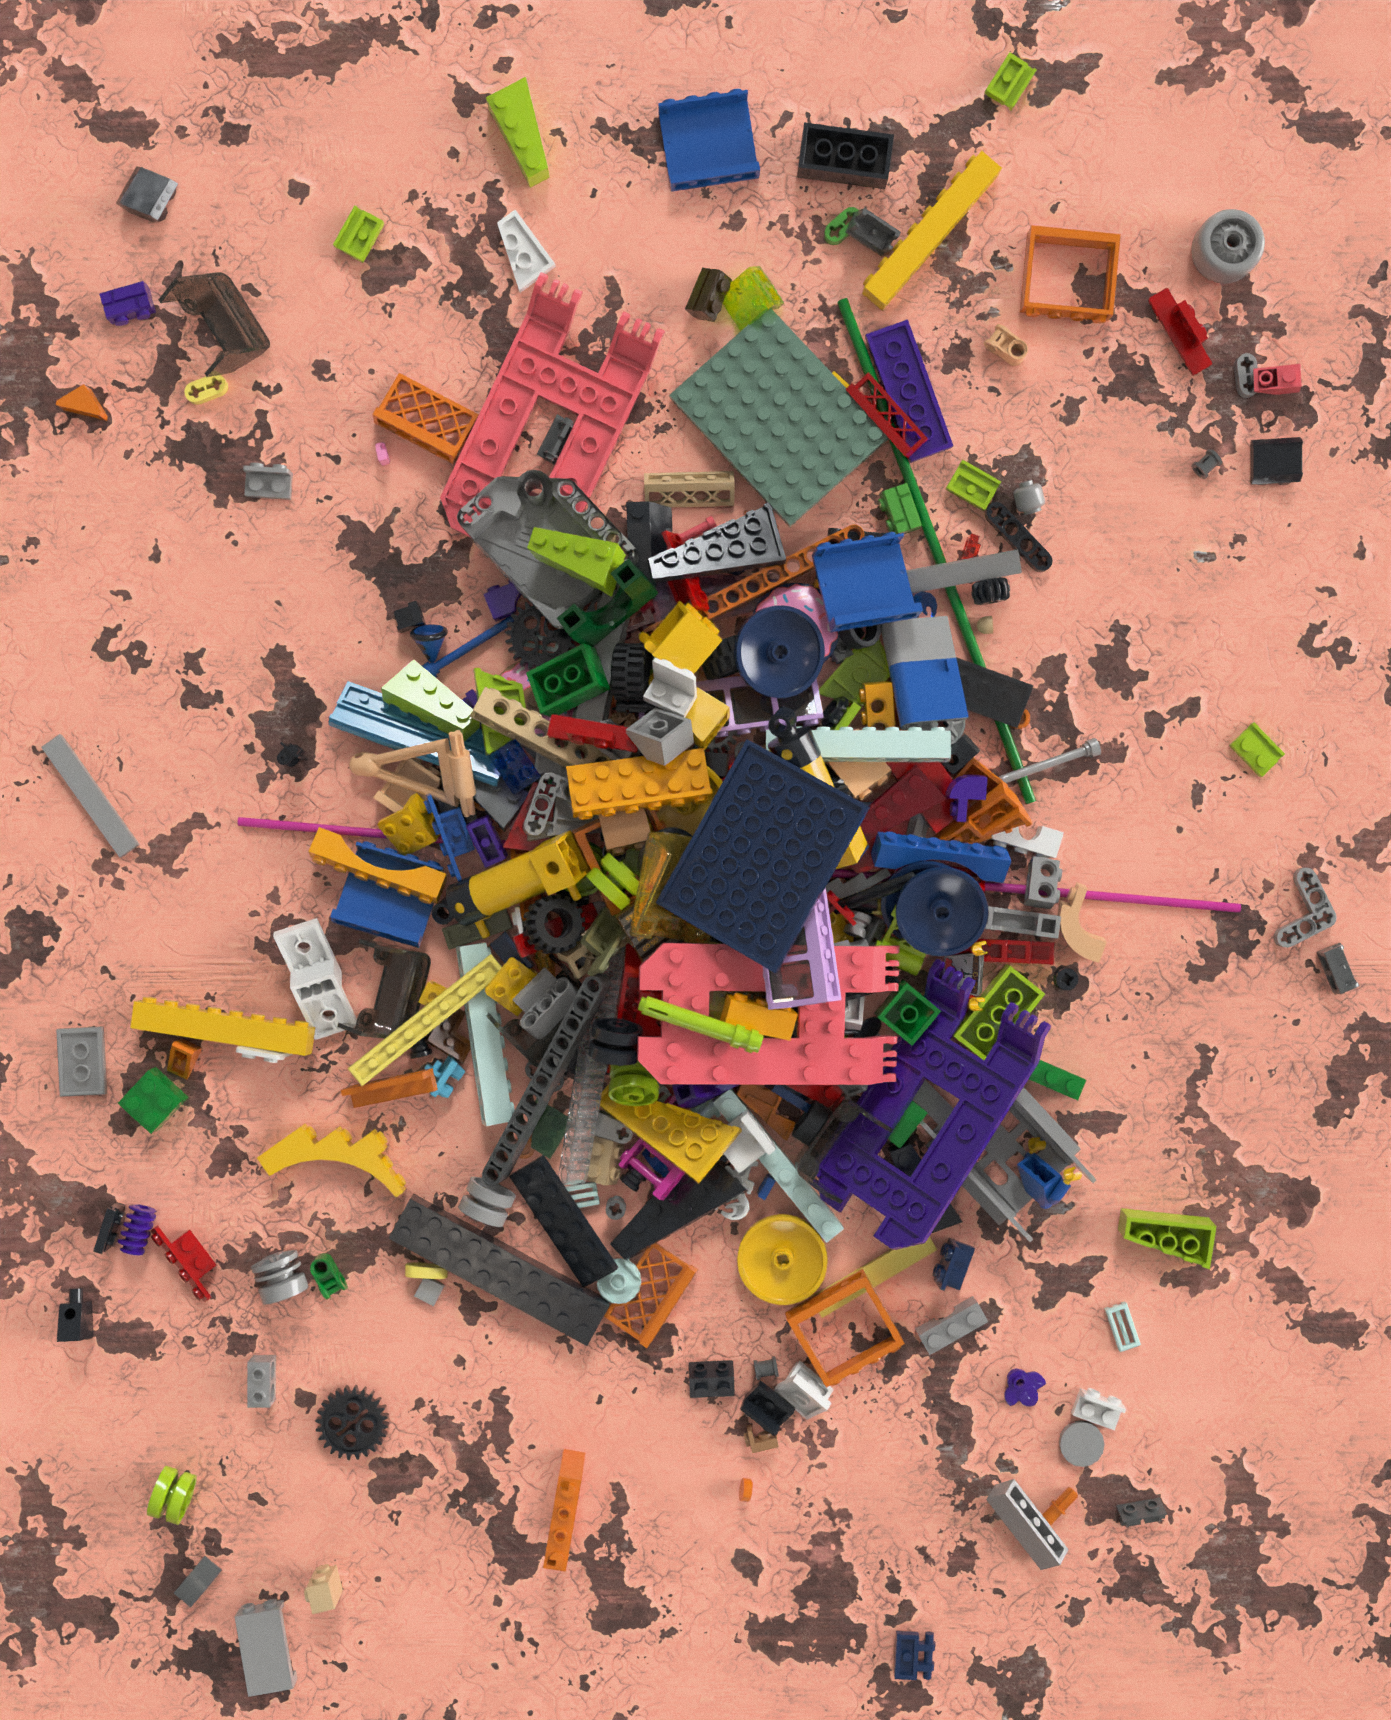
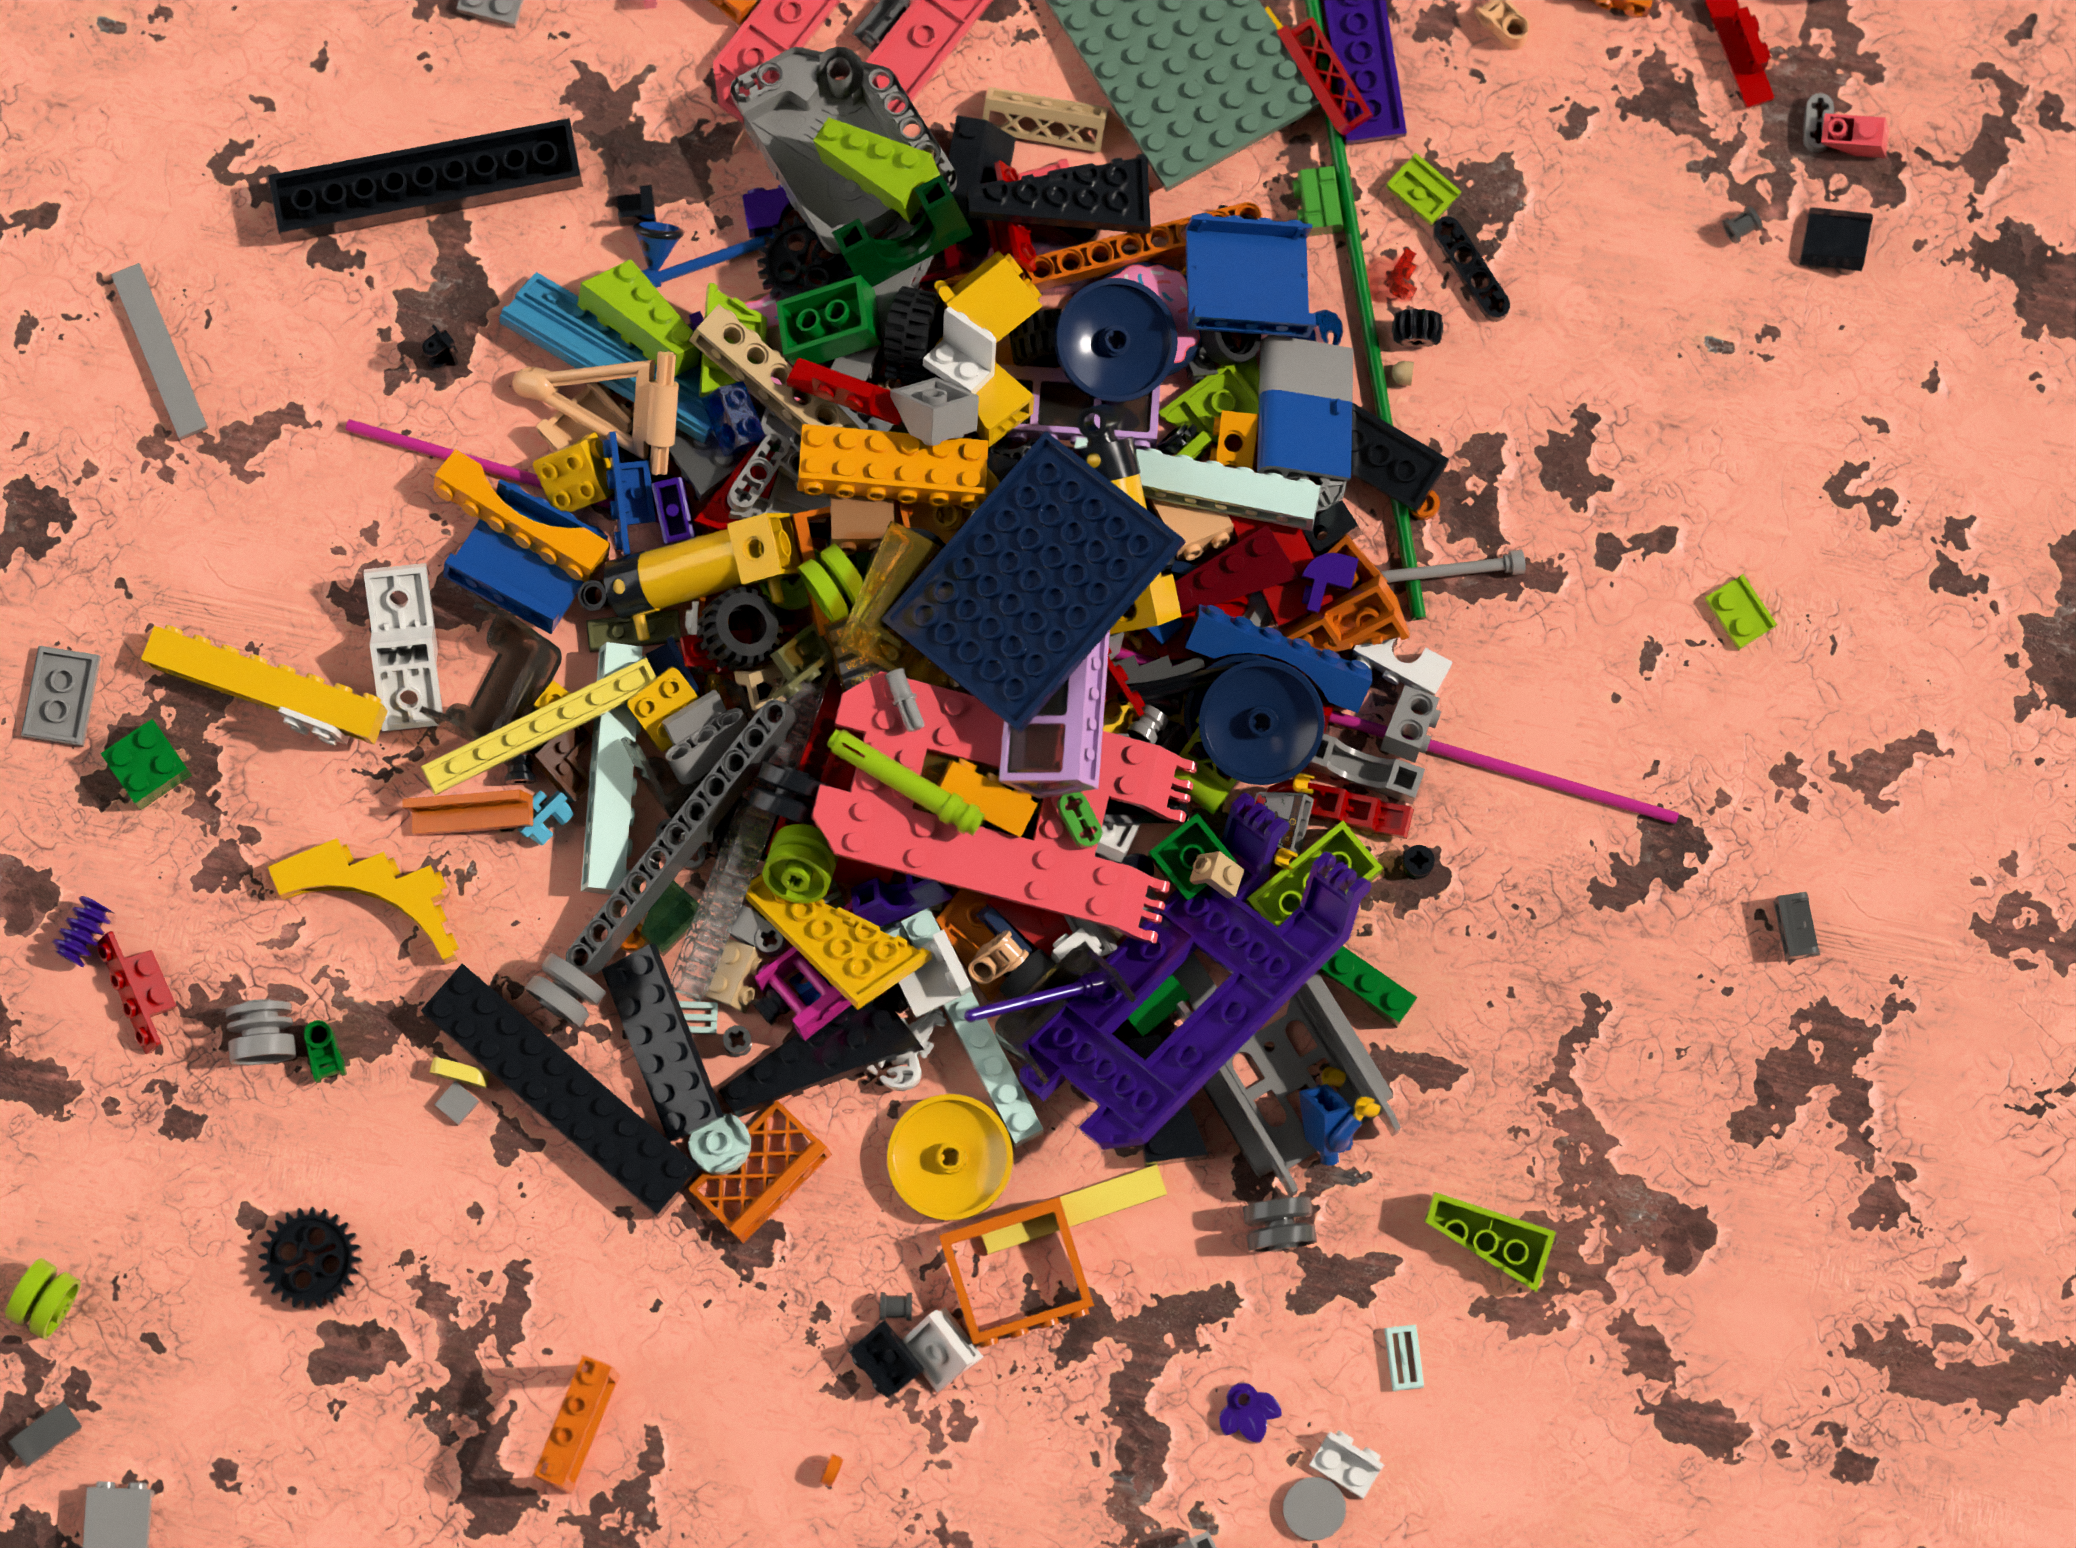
camera: 10 degrees right, 10 degrees down
black plate [93,1202,126,1254] -> none
orange slope [167,1038,203,1080] -> none
light grey brick [247,1355,276,1408] -> none
tan brick [304,1564,343,1614] -> none
black bracket [689,1360,735,1398] -> none
medium nougat bracket [744,1424,779,1453] -> none
blue tile [757,1173,776,1200] -> none
light grey tile [906,549,1022,593] -> none
light grey arch [915,1296,988,1355] -> none
dark blue bracket [932,1238,975,1291] -> none
light grey head [1013,480,1045,515] -> none
light nougat arch [1058,882,1107,963] -> none
light grey beam [1273,868,1337,948] -> none
none -> black brick [268,118,583,243]
none -> light grey axle [884,668,924,732]
none -> dark purple piece [964,971,1105,1022]
none -> light nougat piece [968,930,1029,984]
none -> white bracket [1051,927,1102,967]
none -> bright green beam [1057,792,1102,848]
none -> tan bracket [1190,851,1244,898]
none -> dark grey wheel [1243,1197,1317,1253]

